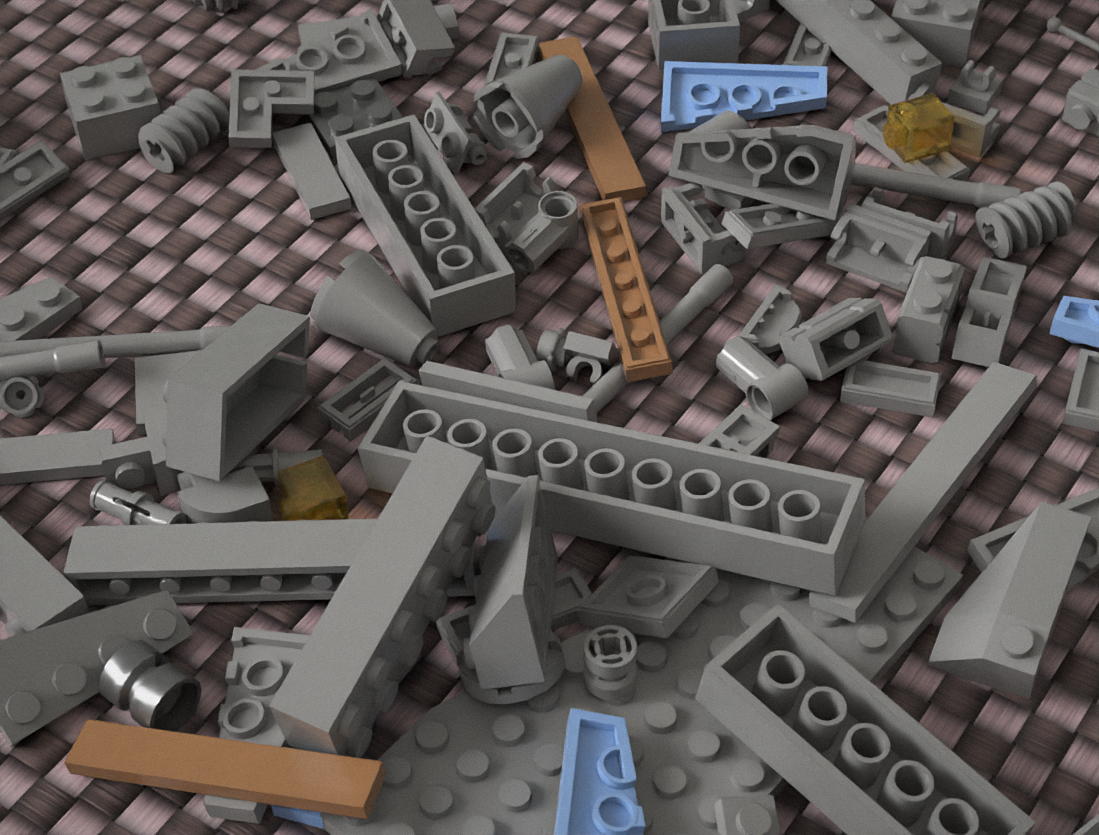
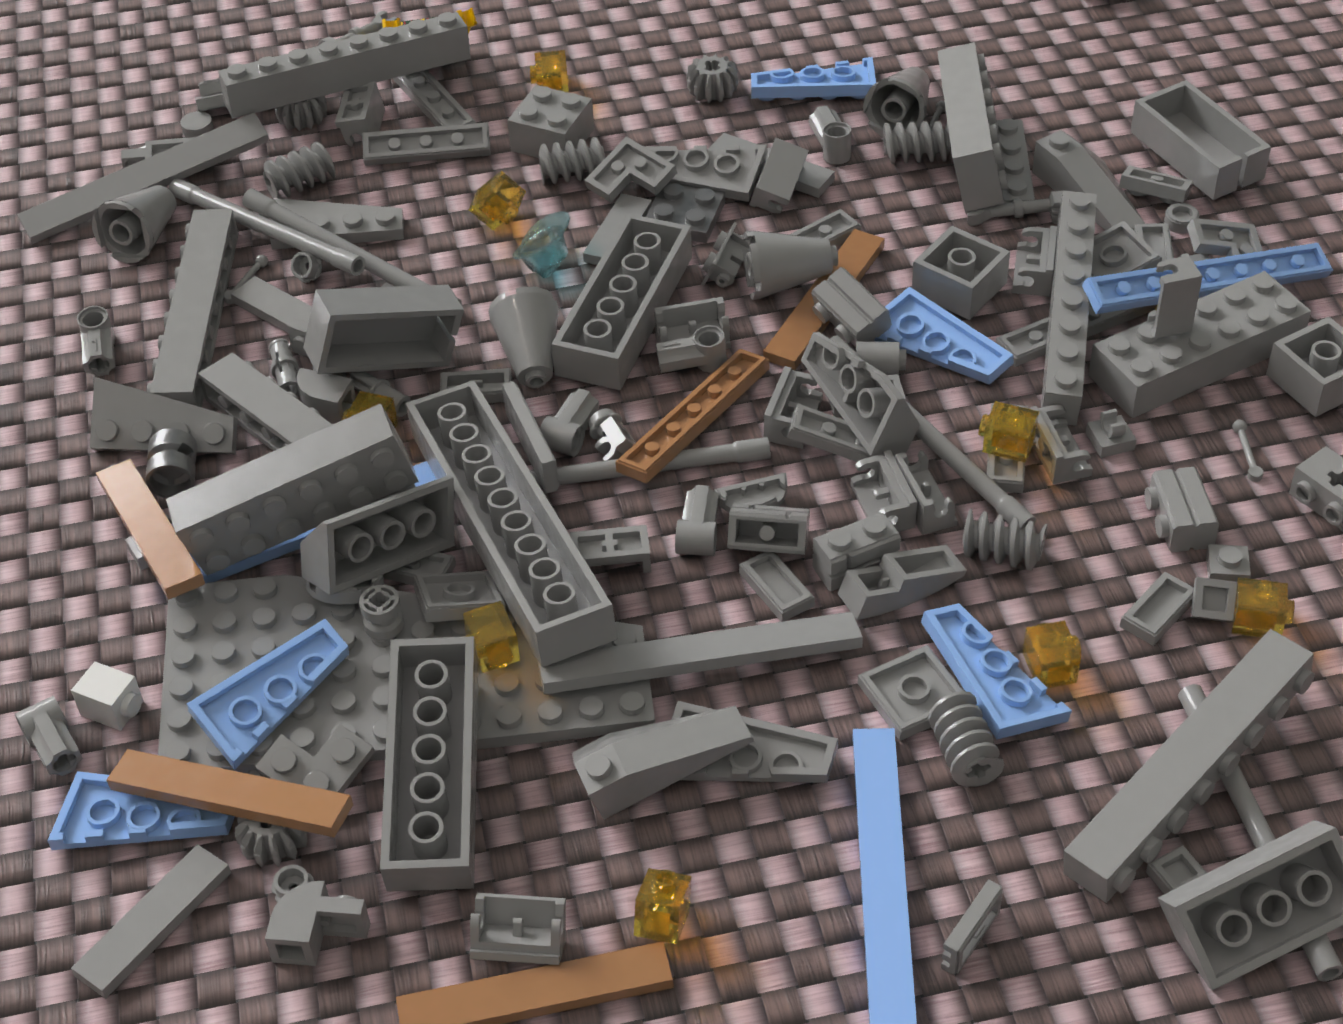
camera: 45 degrees right, 0 degrees up
none -> clear yellow brick [463,601,520,673]
none -> clear yellow brick [468,170,526,230]
none -> clear light blue piece [513,211,570,278]
none -> clear yellow brick [529,50,569,93]
none -> light grey brick [811,267,892,347]

